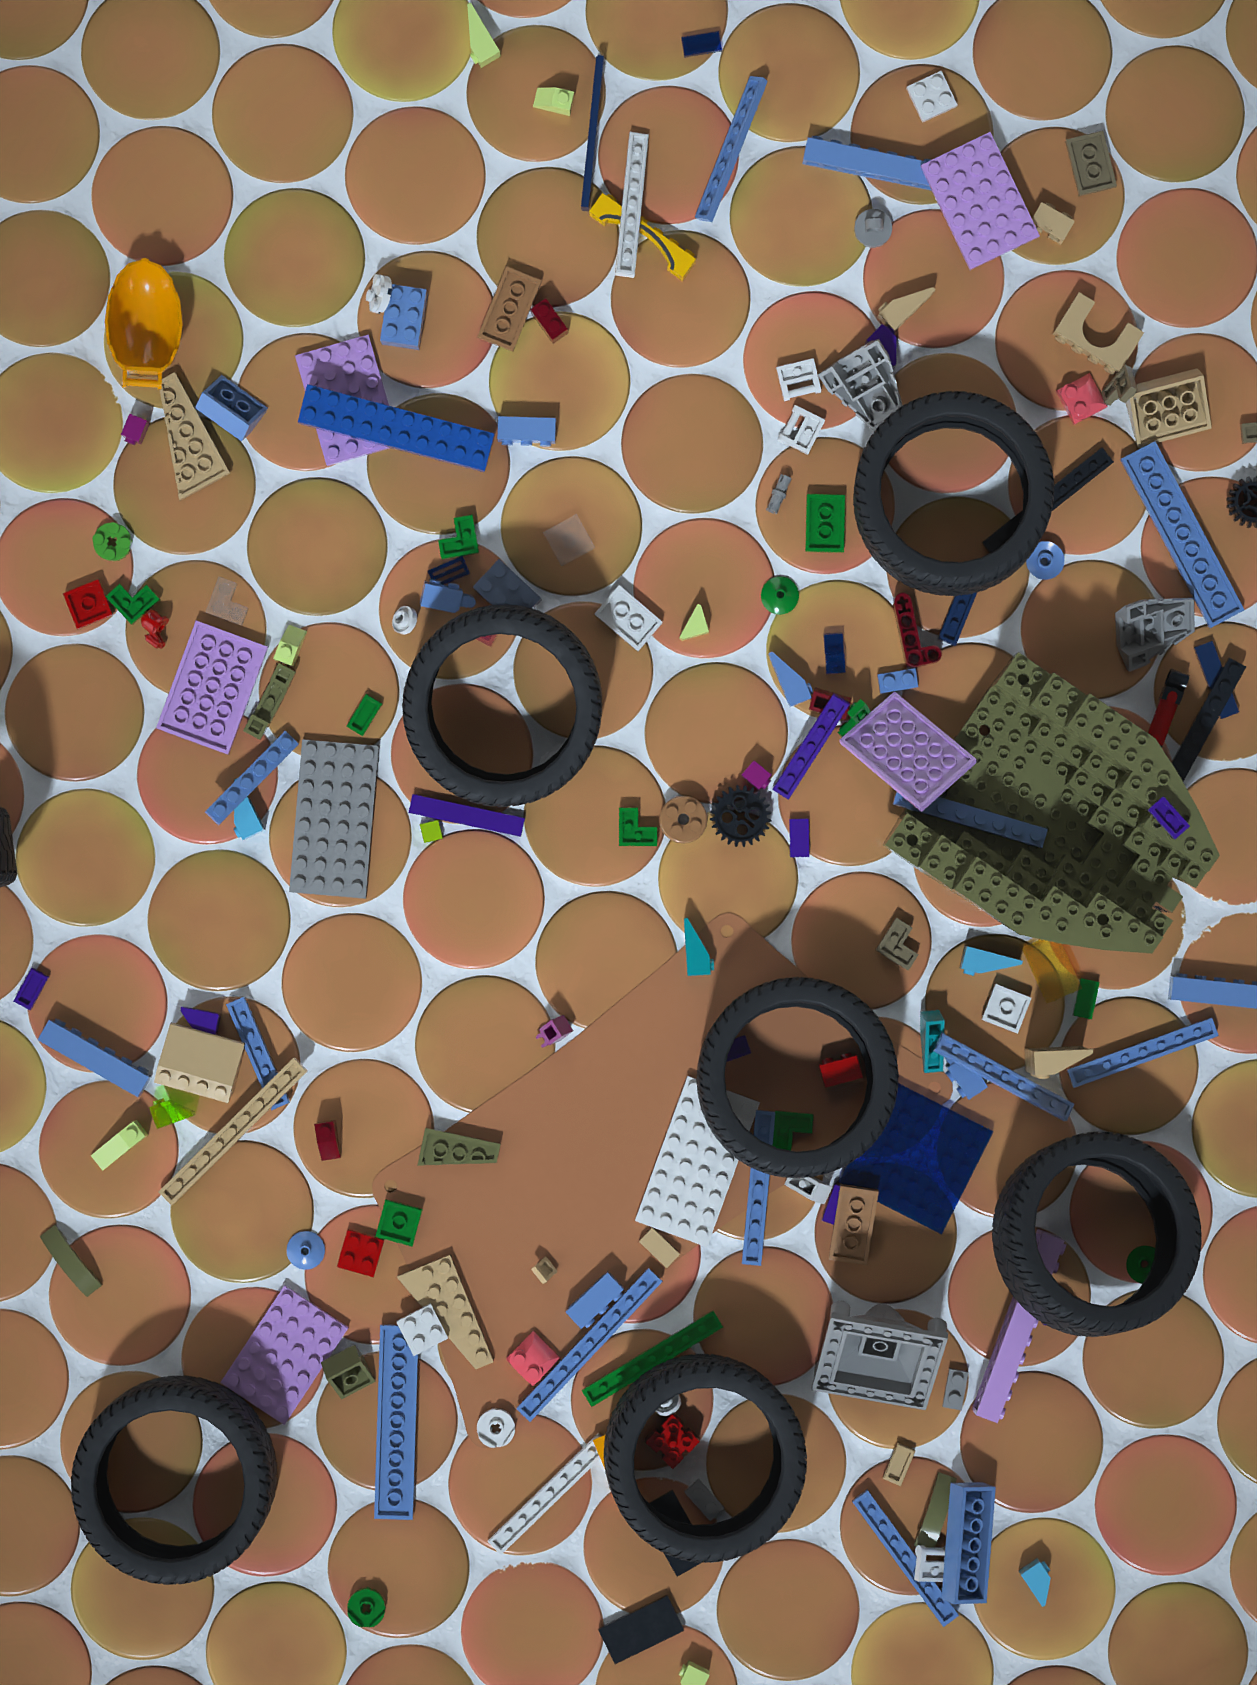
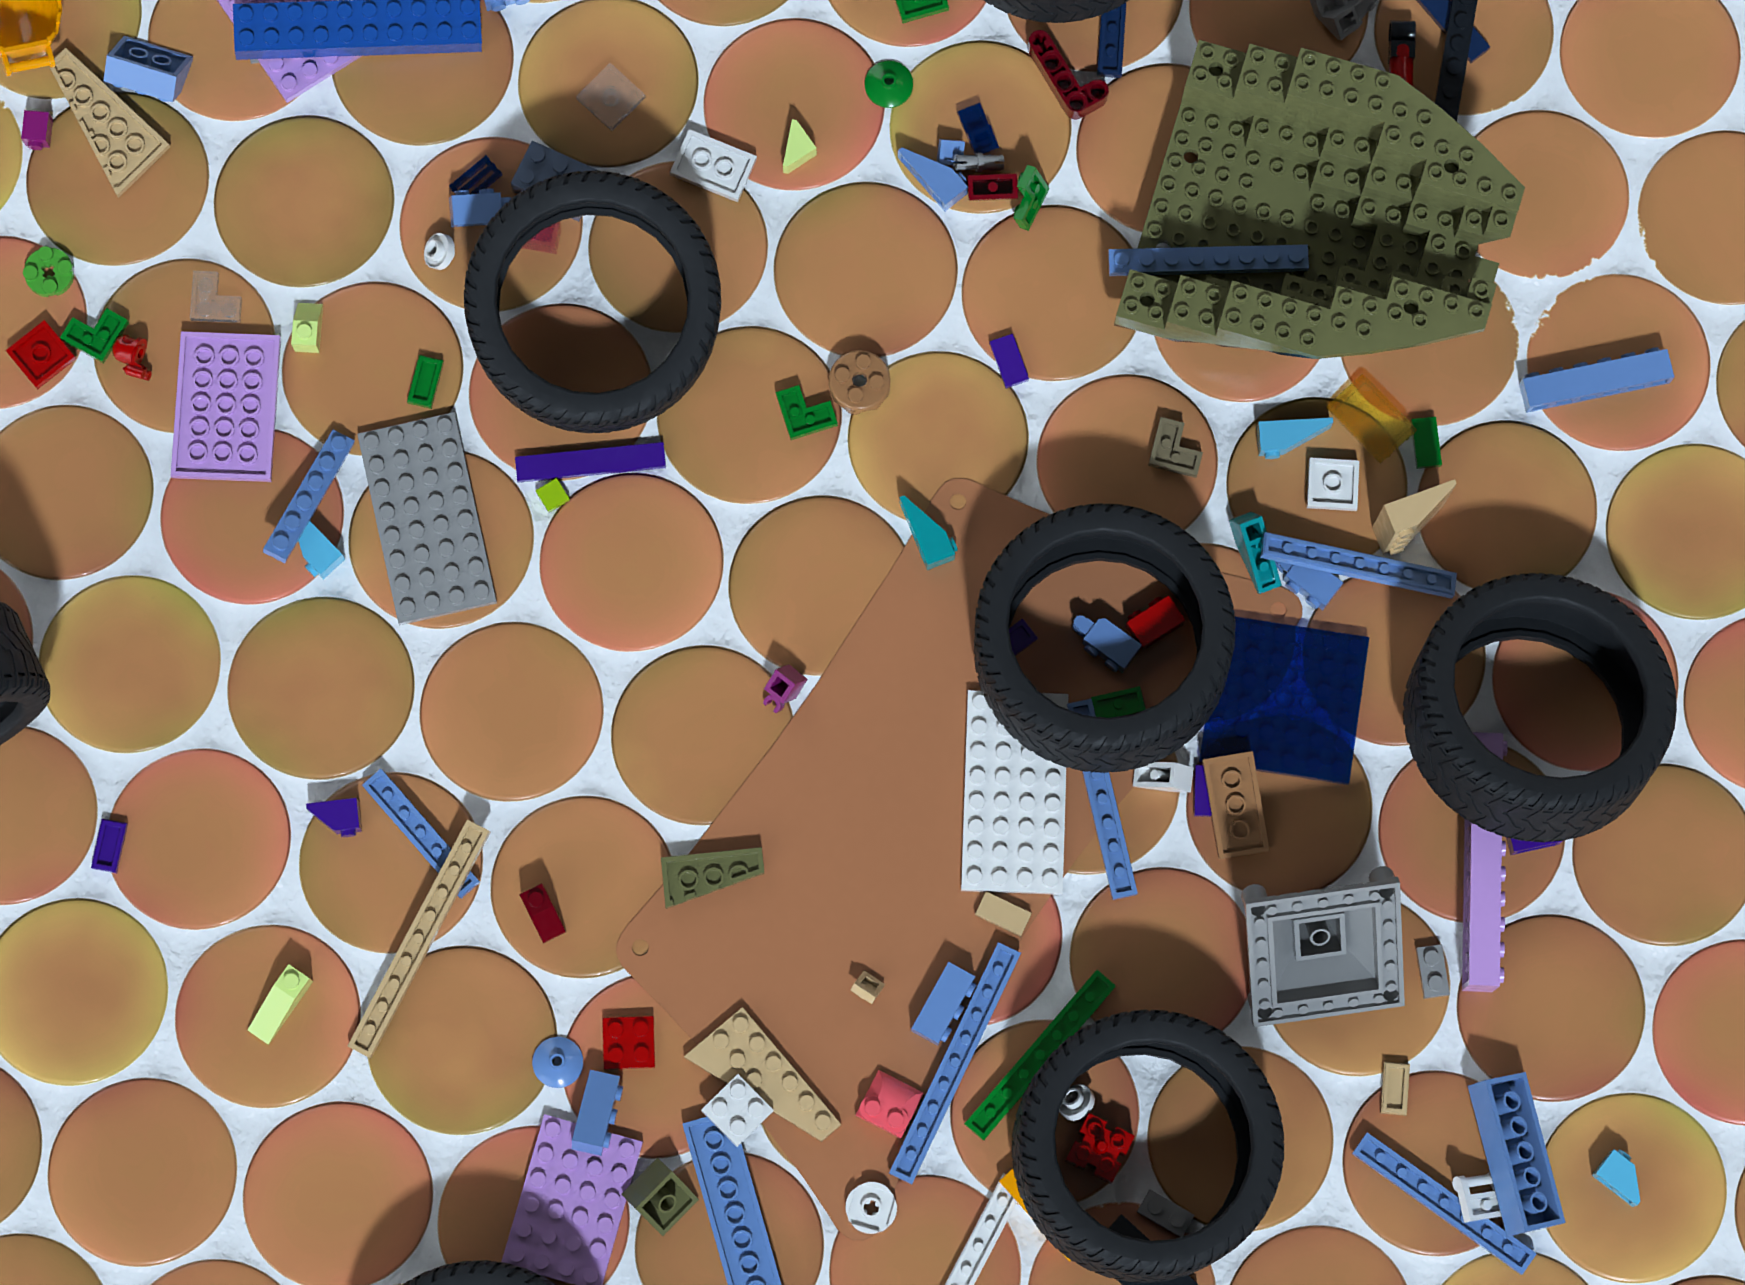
camera: 20 degrees left, 10 degrees down
medium blue brick [38,1018,152,1097] -> none
olive slope [40,1224,103,1297] -> none
clear neon green slope [149,1098,196,1129] -> none
tan slope [154,1023,245,1103] -> none
olive slope [243,663,296,740] -> none
green plate [375,1199,423,1247] -> none
green plate [438,515,479,560] -> none
black gear [710,785,772,847] -> none
magenta brick [741,761,771,790] -> none
dark purple tile [772,693,850,800] -> none
lavender plate [840,691,977,812] -> none
medium blue plate [877,668,918,694] -> none
olive slope [914,1472,957,1547] -> none
medium blue plate [1067,1018,1219,1088] -> none
green dish [1126,1245,1155,1284] -> none
dark purple plate [1148,796,1190,839] -> none
none -> medium blue brick [572,1070,624,1156]
none -> medium blue plate [937,139,965,165]
none -> light grey pin [953,153,1004,172]
none -> medium blue hinge [1072,615,1142,673]

